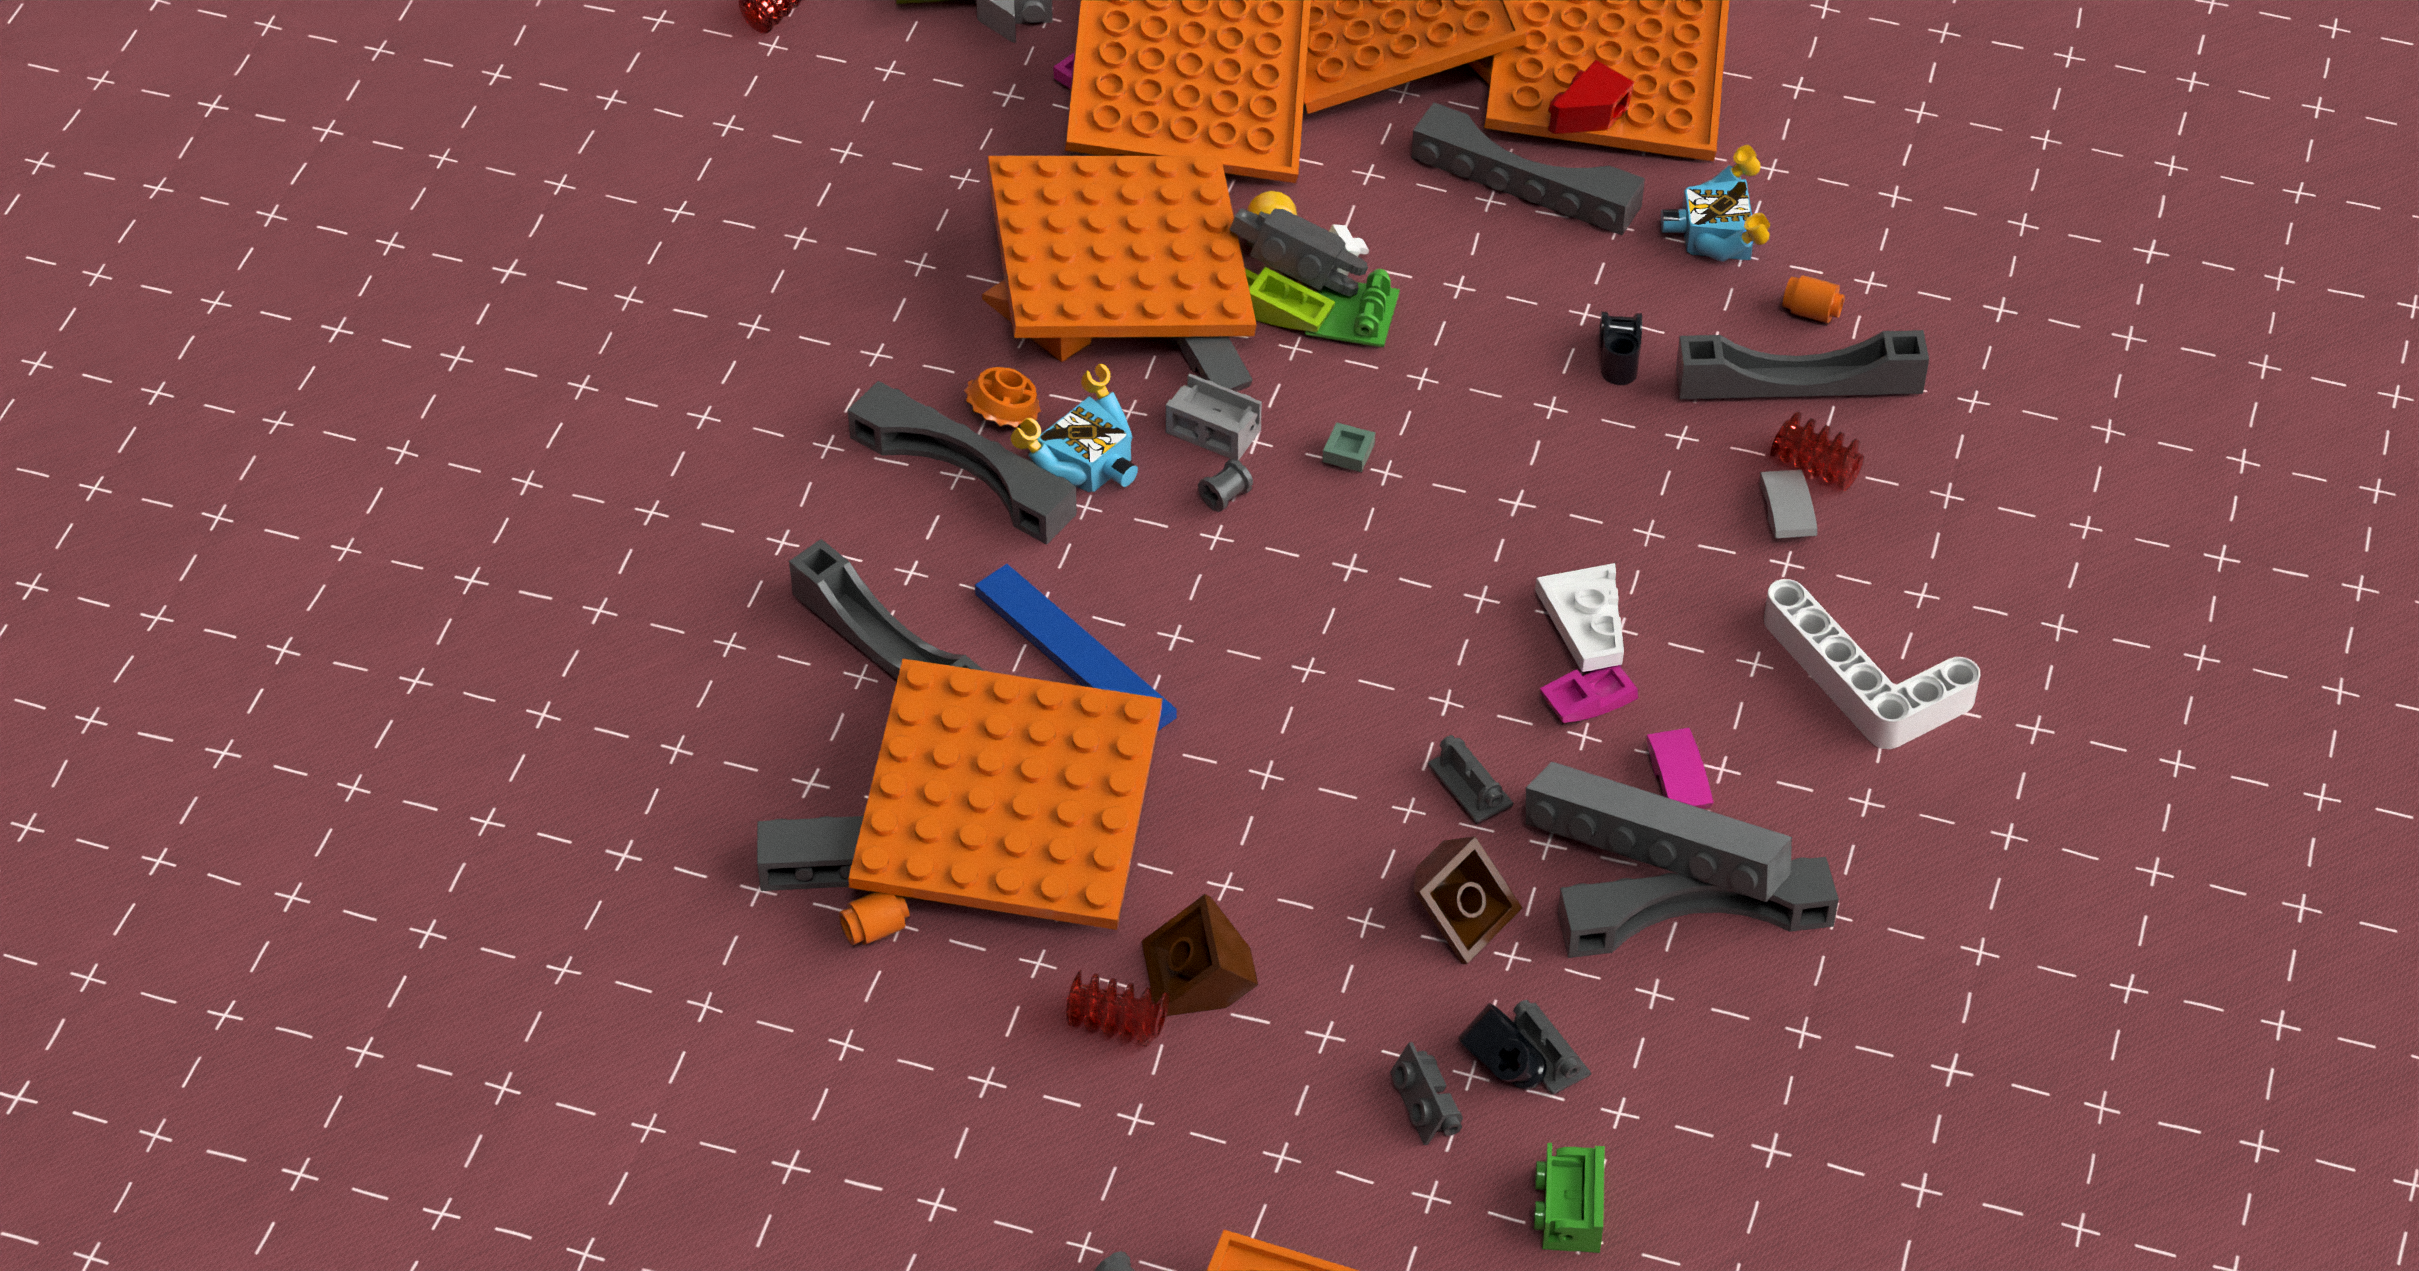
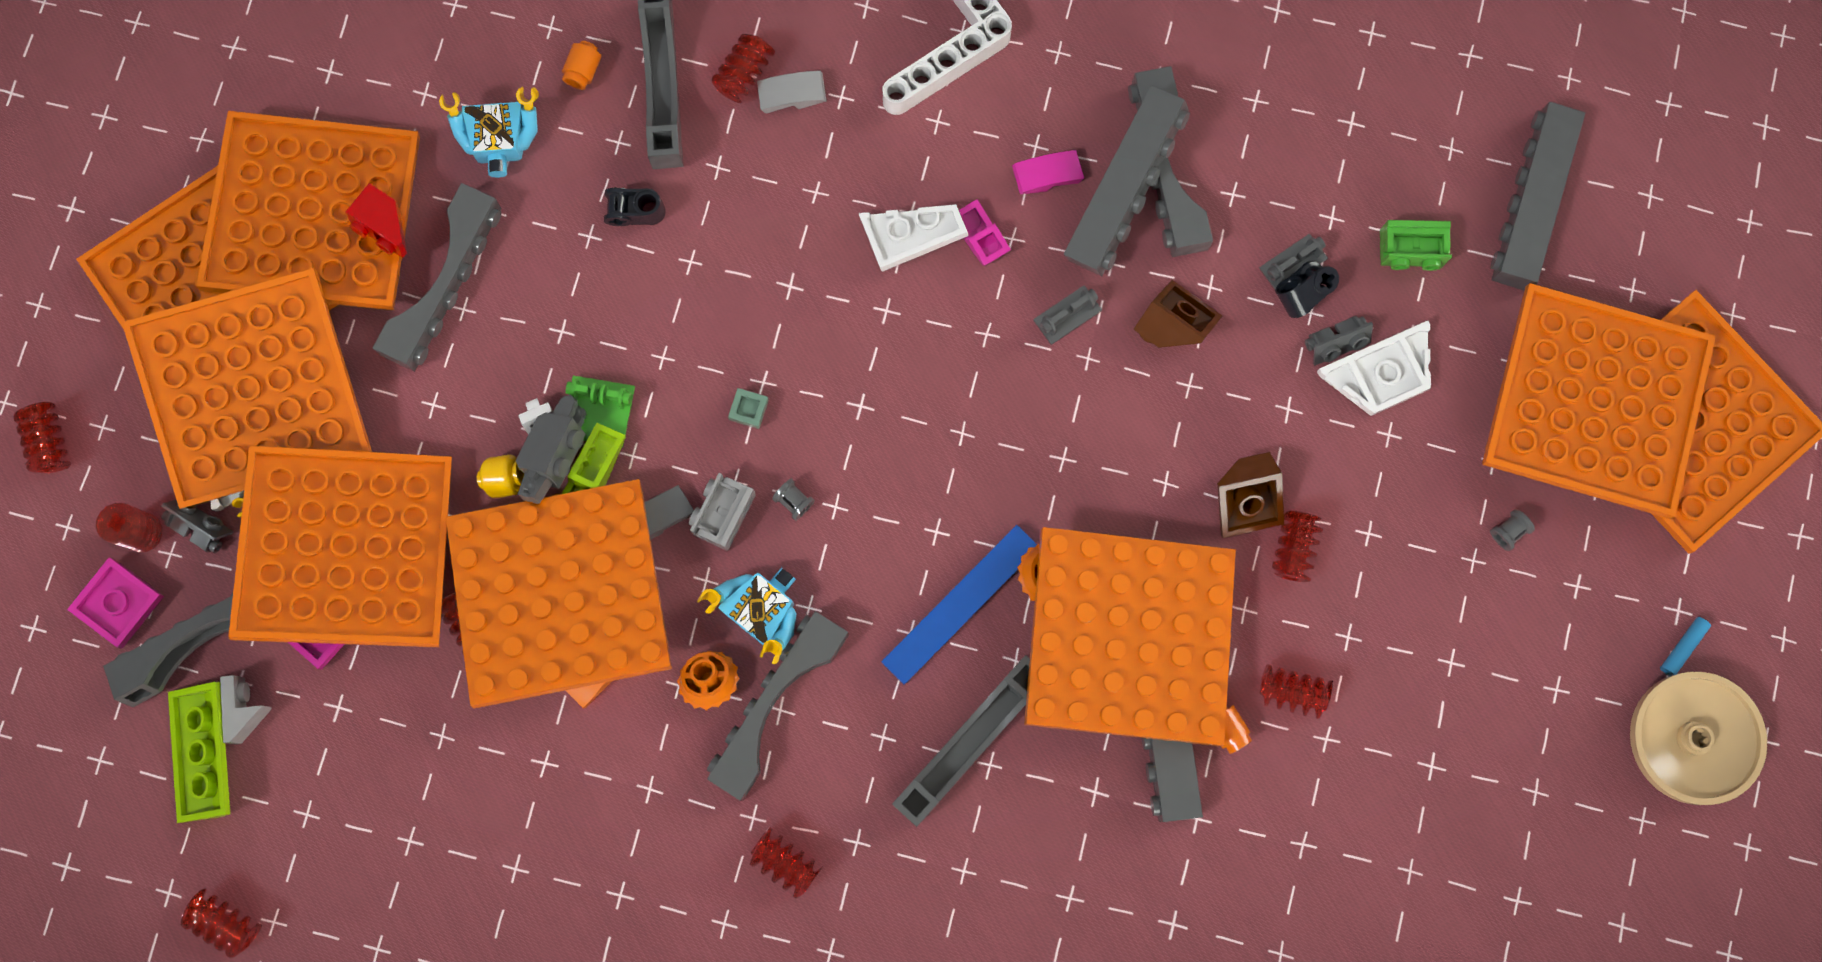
camera: 95 degrees left, 30 degrees up
none -> clear red piece [750,827,823,899]
none -> clear red piece [1259,664,1333,719]
none -> white wing [1317,321,1431,416]

